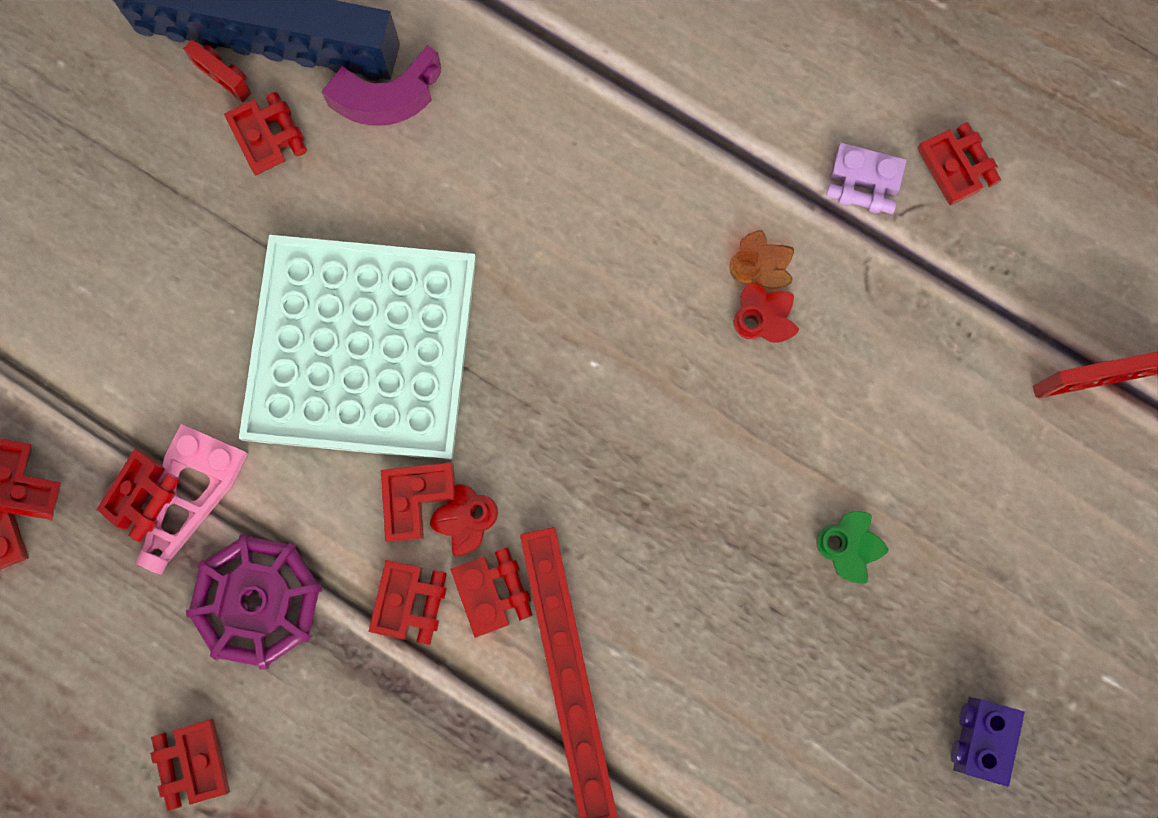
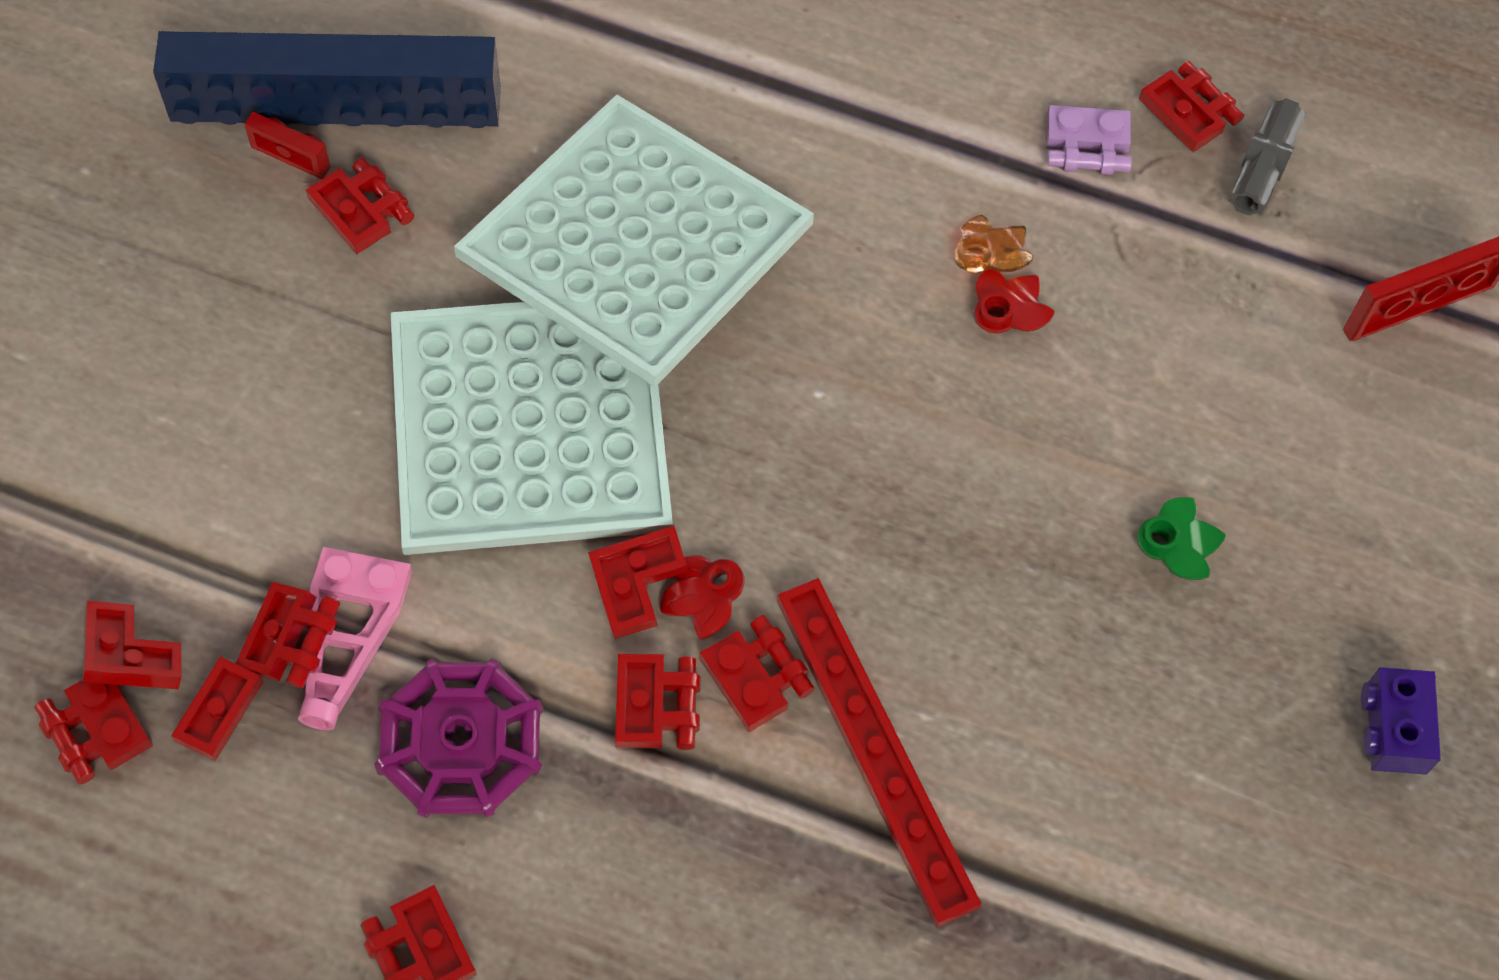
camera: 15 degrees left, 15 degrees down
magenta arch [321,45,442,126] -> none
none -> red plate [171,657,263,761]
none -> light aqua plate [454,95,814,387]
none -> dark grey piece [1229,98,1306,216]

